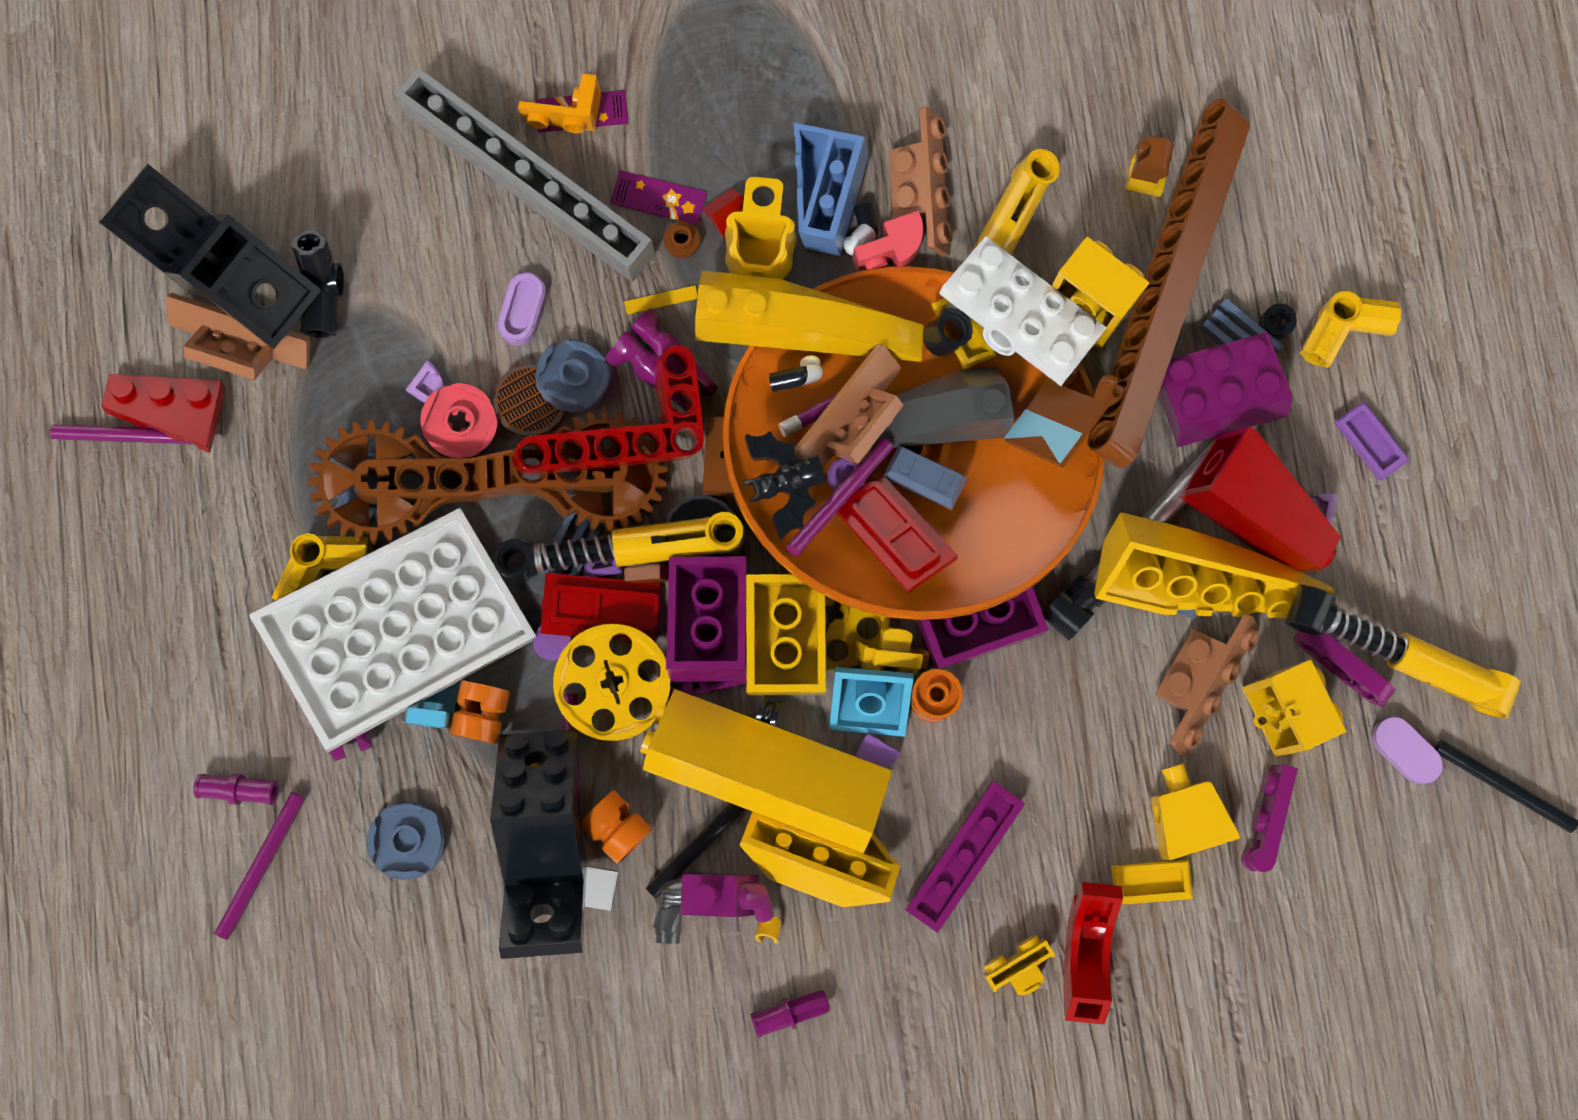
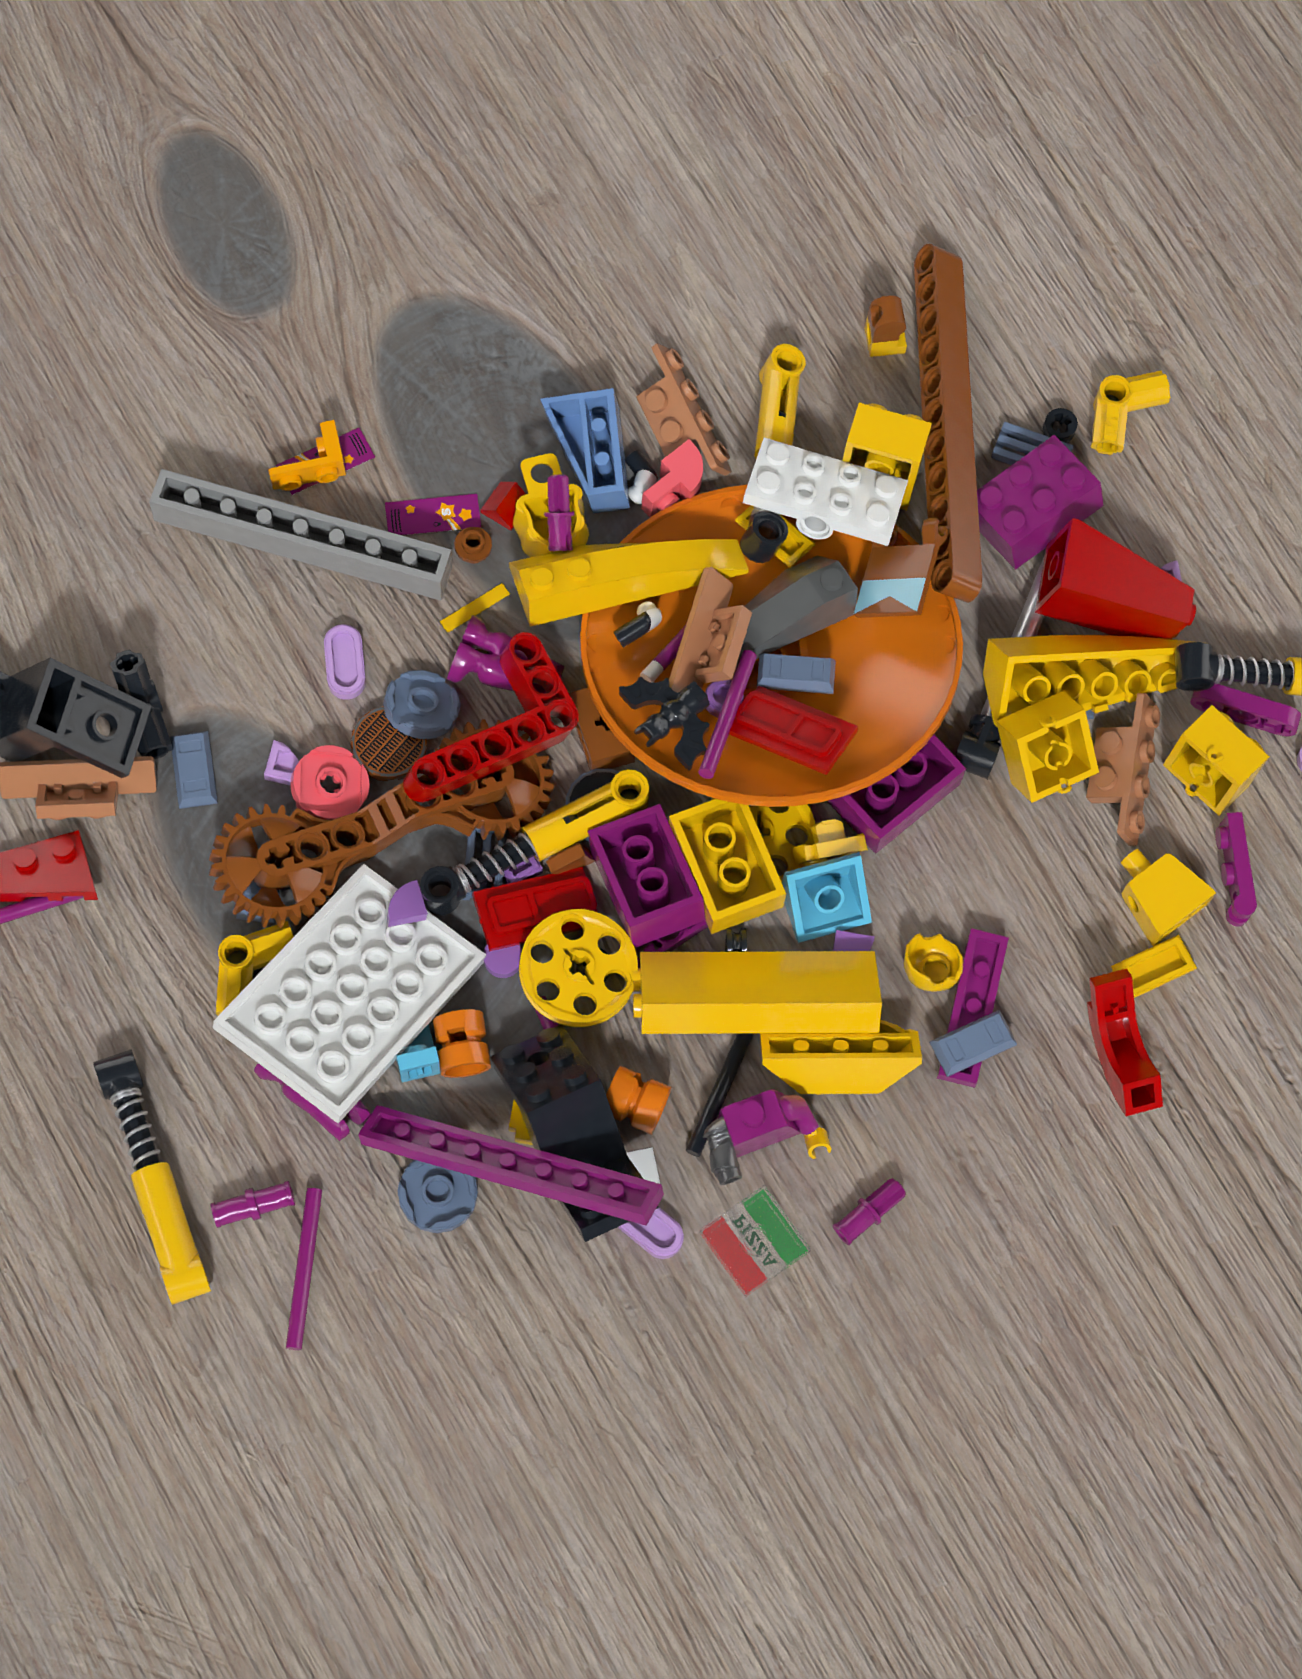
camera: 25 degrees left, 10 degrees down
orange wheel [910,669,963,722] -> none
yellow piece [983,934,1055,995] -> none
medium lavender tile [1334,401,1410,481] -> none
none -> yellow piece [93,1049,211,1305]
none -> sand blue tile [170,731,218,809]
none -> magenta plate [358,1105,664,1226]
none -> medium lavender tile [387,880,428,927]
none -> magenta axle [544,474,575,551]
none -> lavender tile [618,1207,684,1259]
none -> clear tile [699,1185,811,1297]
none -> yellow hair [904,933,964,992]
none -> sand blue tile [929,1010,1017,1077]
none -> yellow brick [996,691,1099,803]

